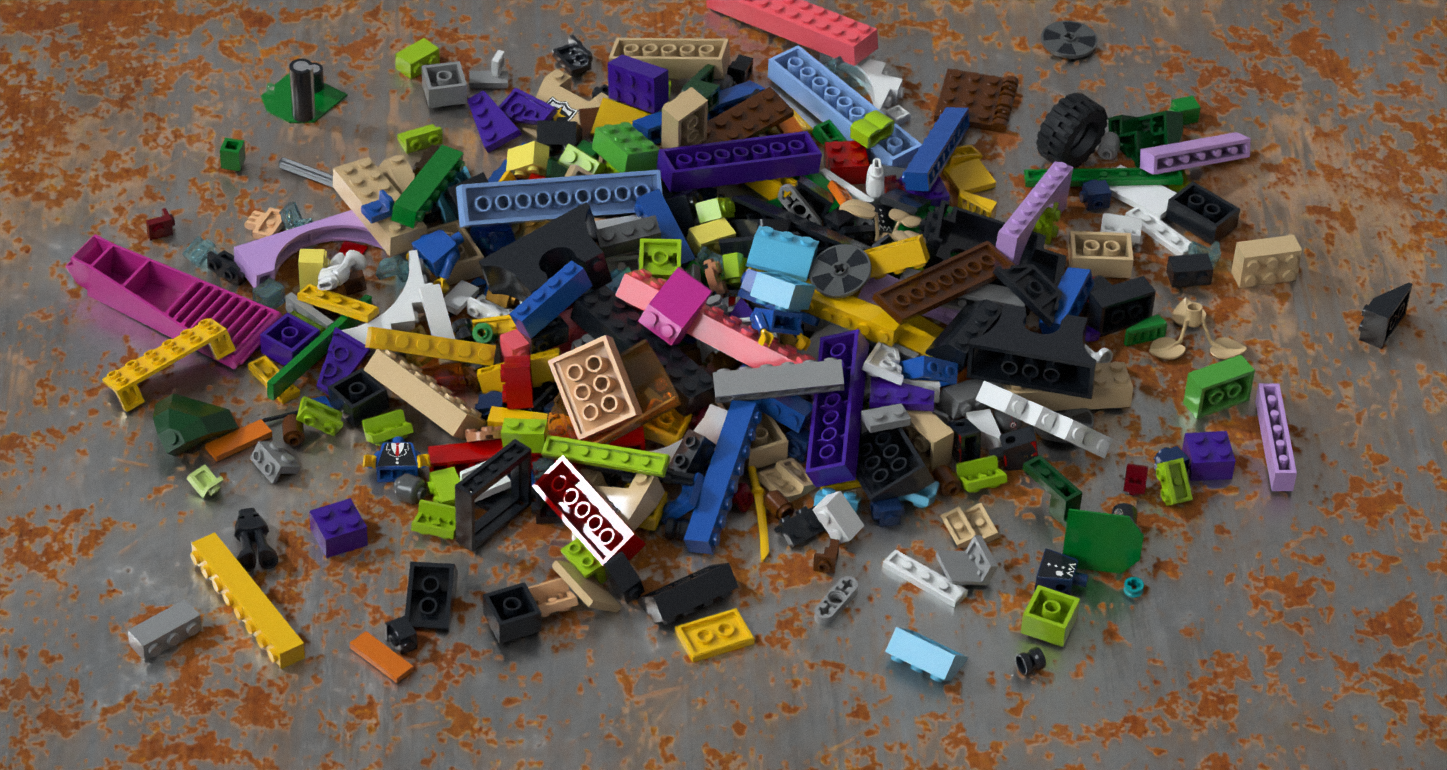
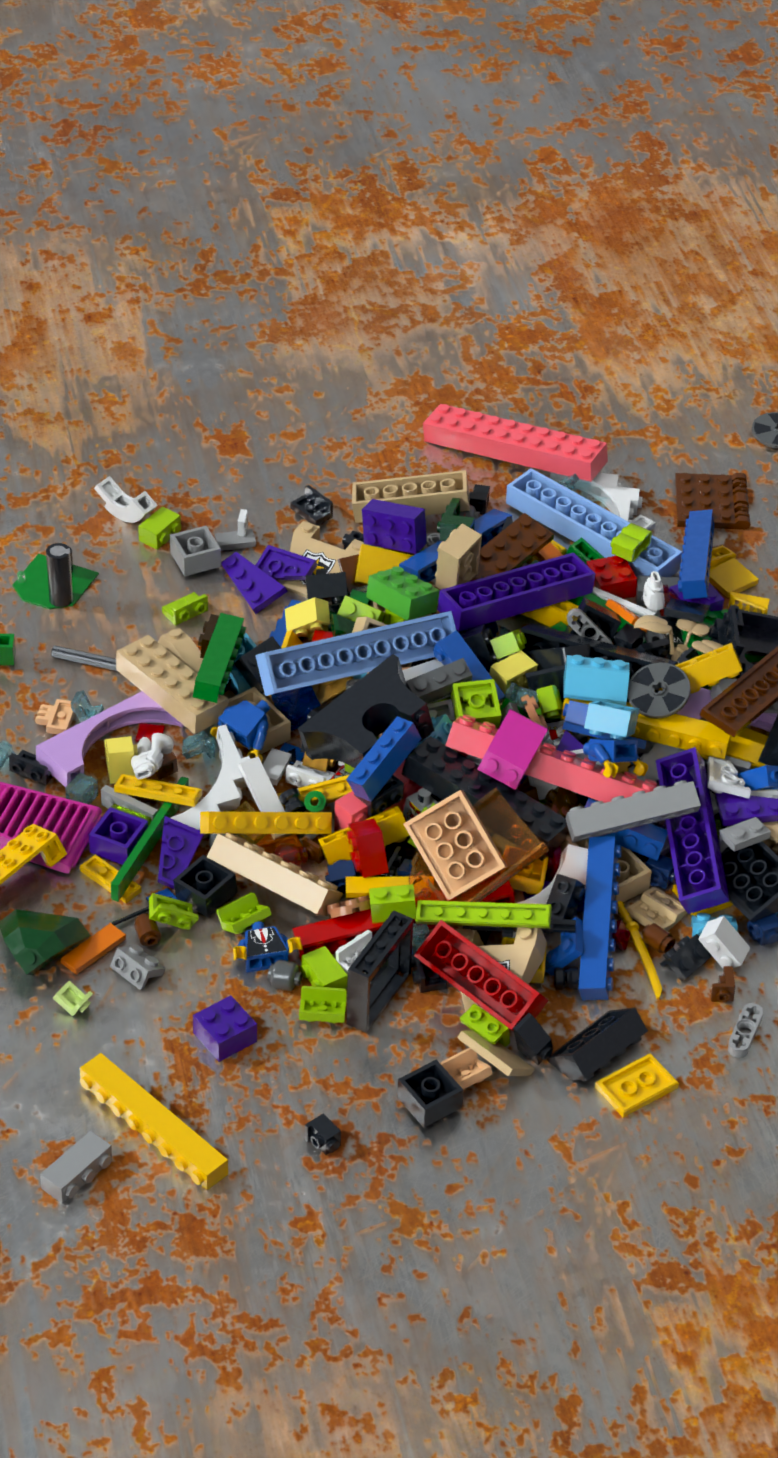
camera: 10 degrees left, 0 degrees up
black piece [234,508,279,572] -> none
orange tile [350,631,414,683] -> none
blue bracket [361,190,394,224] -> none
black slope [405,561,458,630] -> none
none -> white arch [94,476,158,523]

